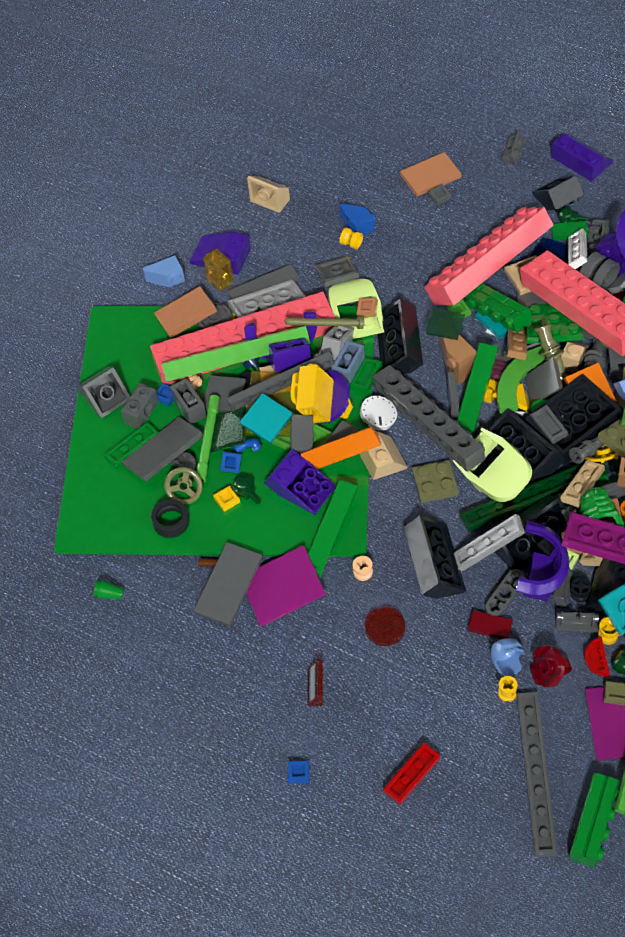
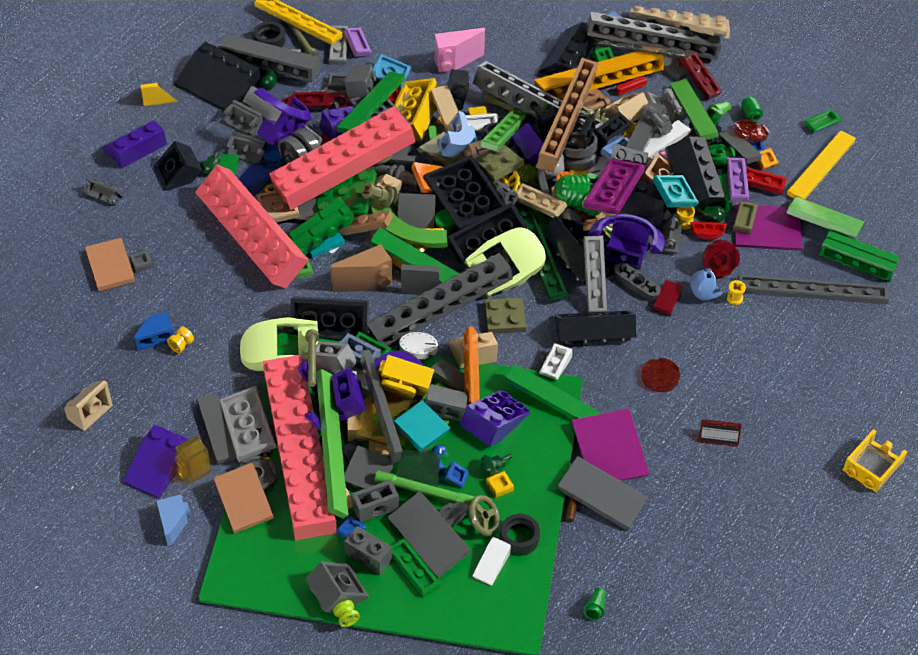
camera: 90 degrees left, 5 degrees down
blue tile [288,761,310,784] -> none
dark grey tile [315,256,359,287] -> none
light nougat wheel [353,556,373,581] -> none
nougat tile [356,298,378,317] -> none
red plate [383,743,441,805] -> none
clear green piece [426,308,465,340] -> none
dark grey tile [530,405,568,445] -> none
white tile [568,229,587,269] -> none
none -> lime wheel [333,600,360,627]
none -> white slope [473,537,511,586]
none -> white slope [539,343,572,380]
none -> yellow window [843,429,908,493]

